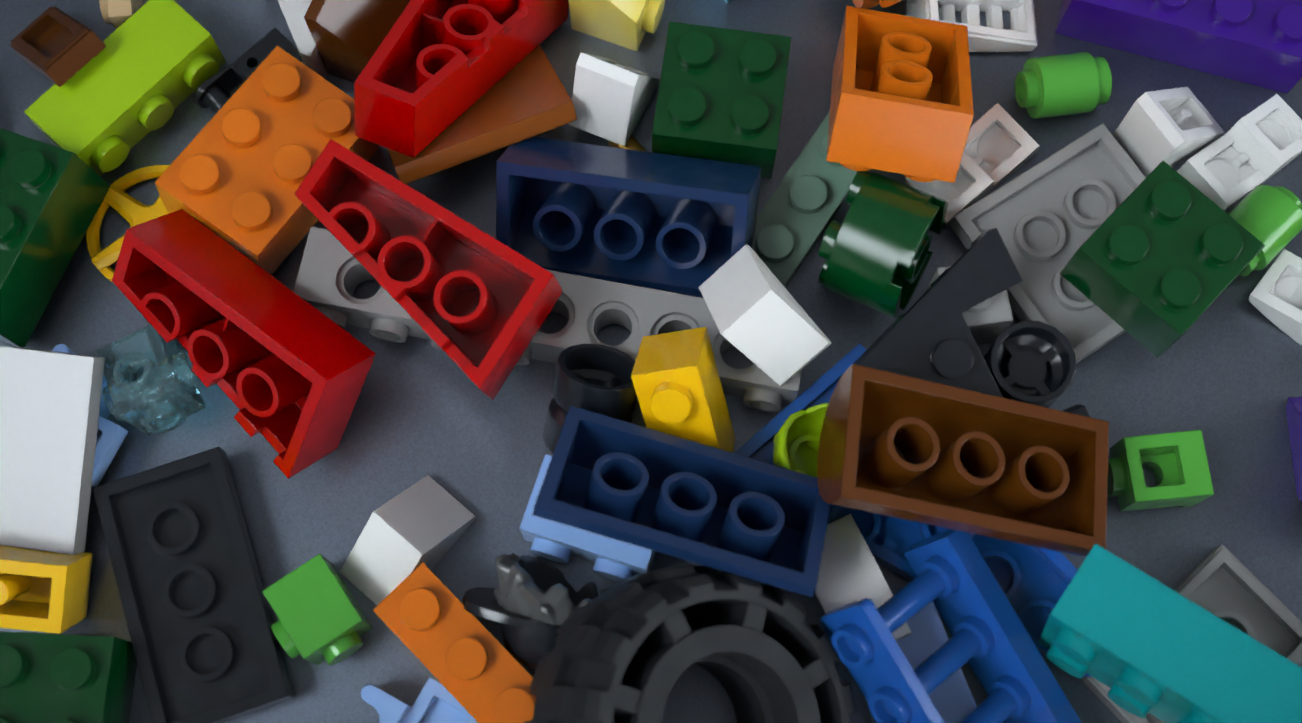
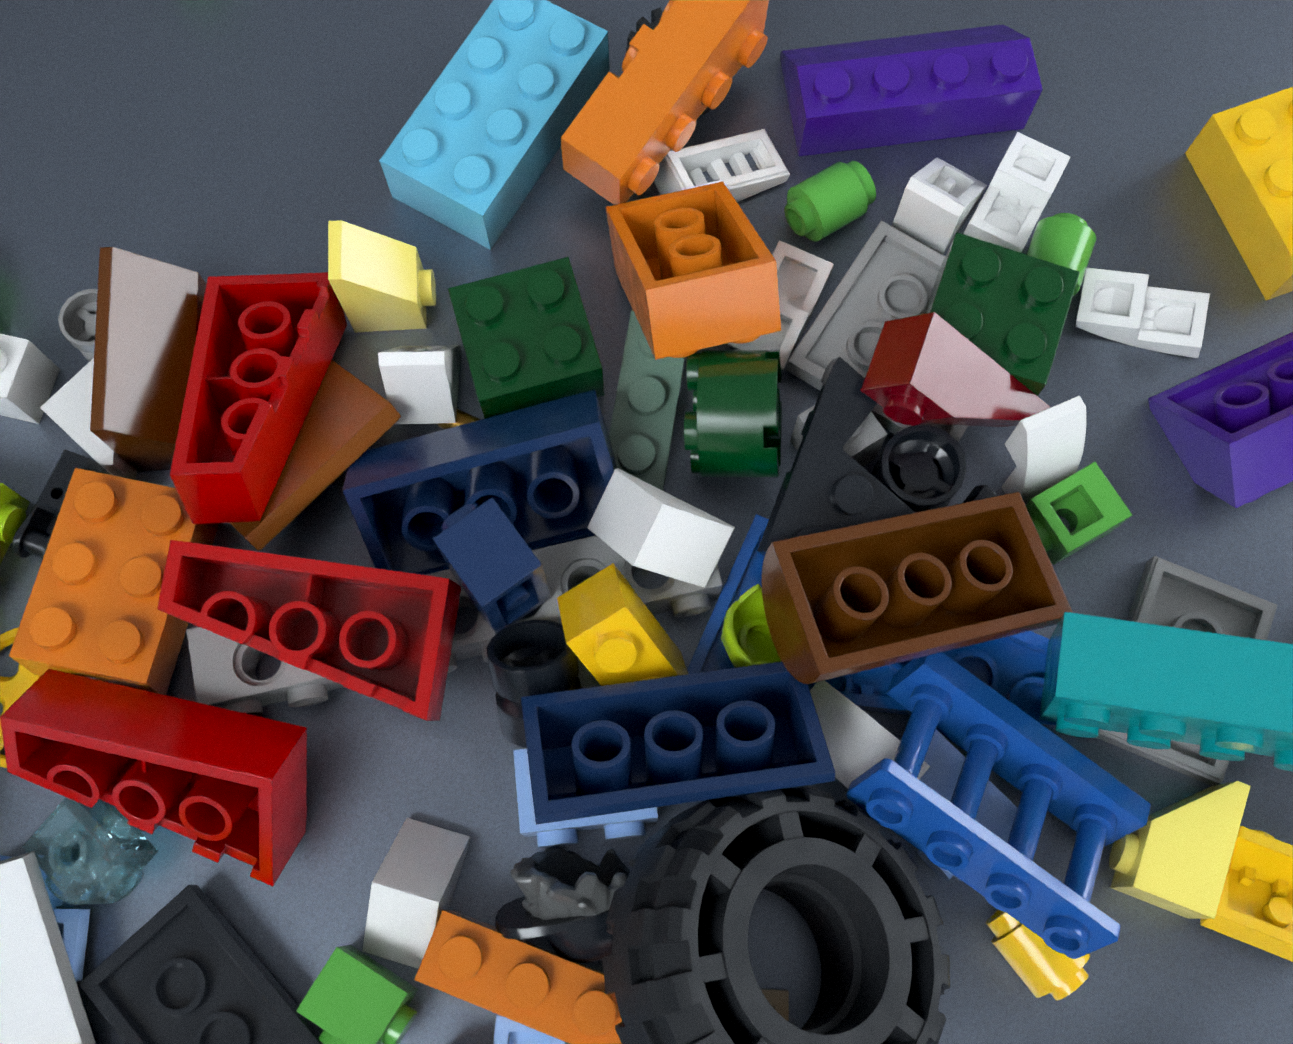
camera: 25 degrees left, 0 degrees up
none -> dark blue brick [432,498,551,634]
none -> slope [861,312,1051,427]
none -> white slope [1002,396,1087,503]

